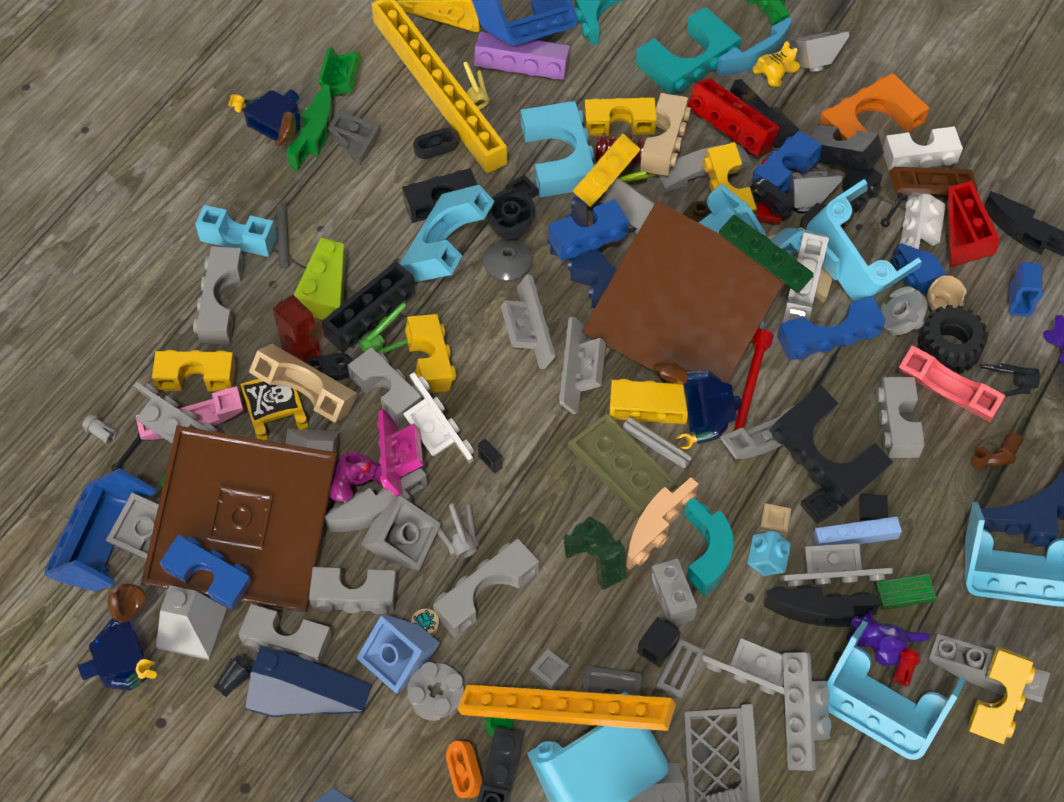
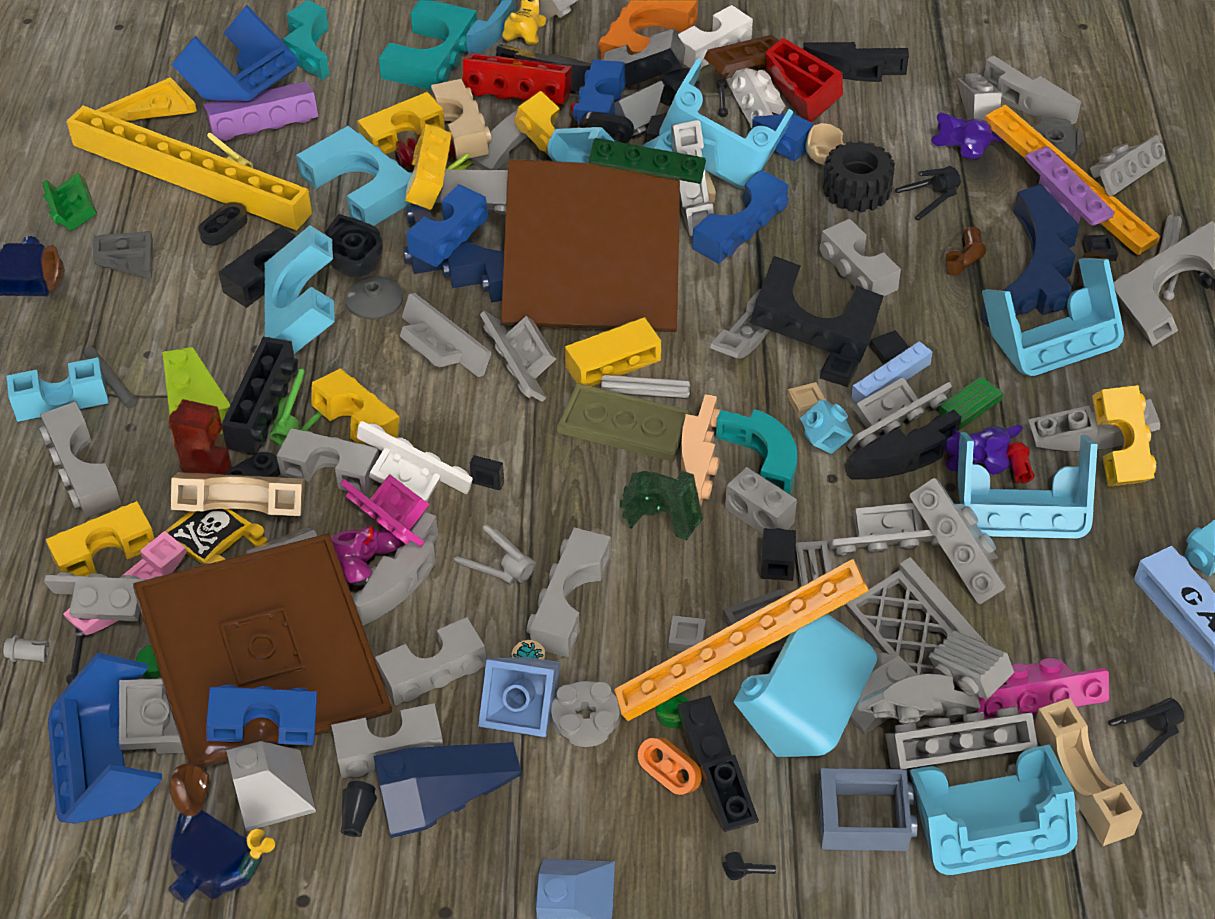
camera: 30 degrees left, 10 degrees down
green slope [287,84,333,171] -> none
light grey slope [361,496,441,571] -> none
clear blue torso [653,362,742,449] -> none
red piece [733,329,774,431] -> none
light grey plate [880,287,928,336] -> none
coral arch [899,346,1006,423] -> none
blue brick [1009,262,1043,317] -> none

